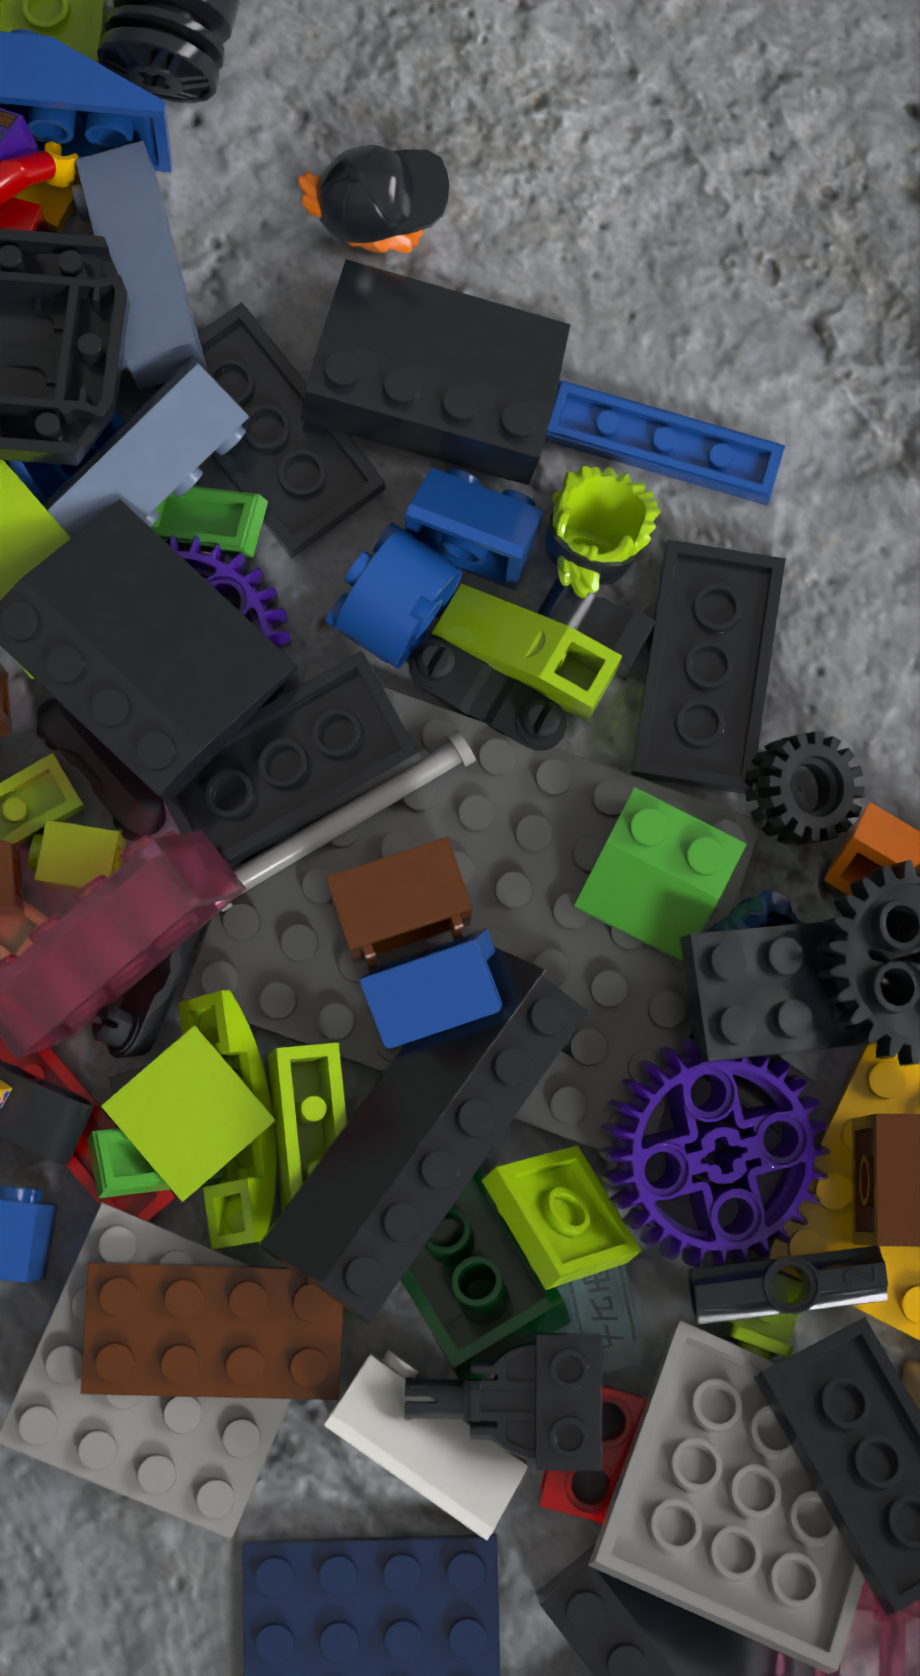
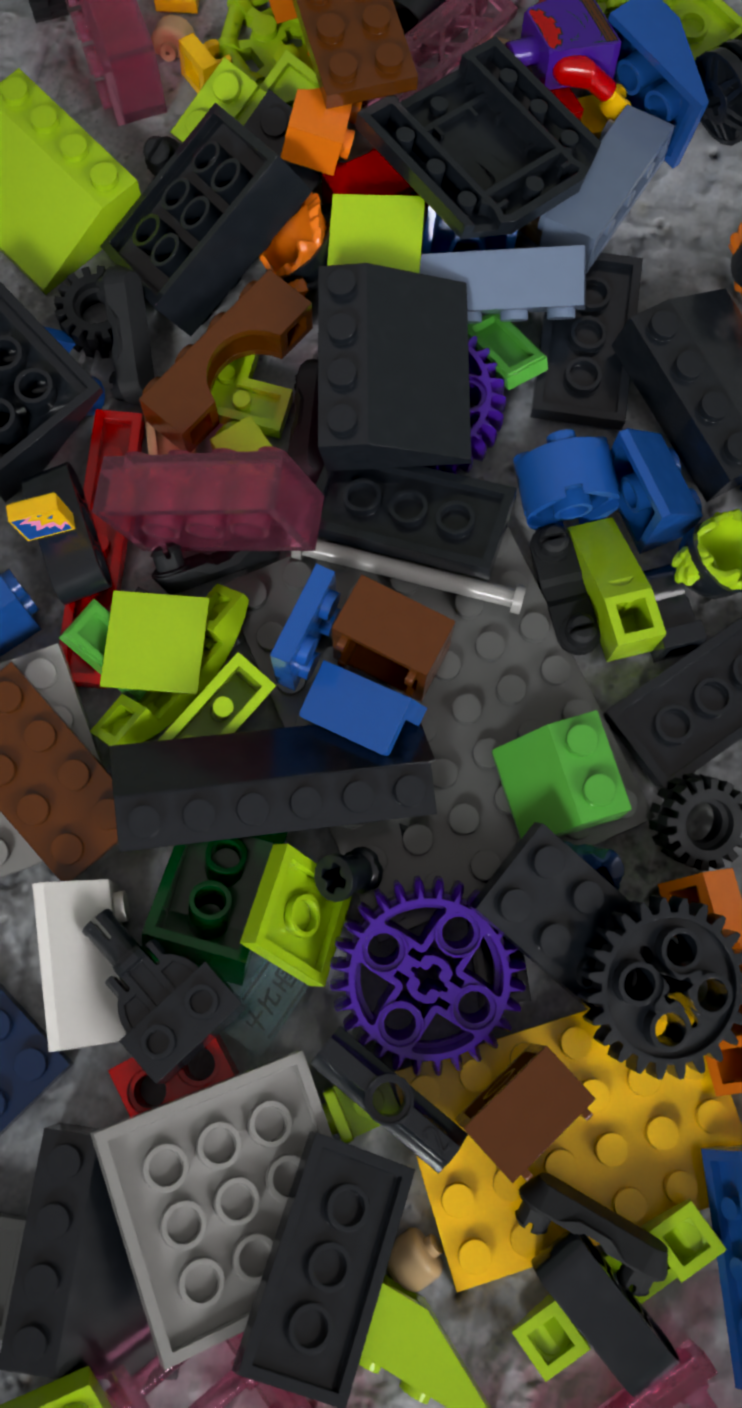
camera: 50 degrees right, 5 degrees down
none -> blue plate [270,563,341,691]
none -> black bush [314,846,383,902]

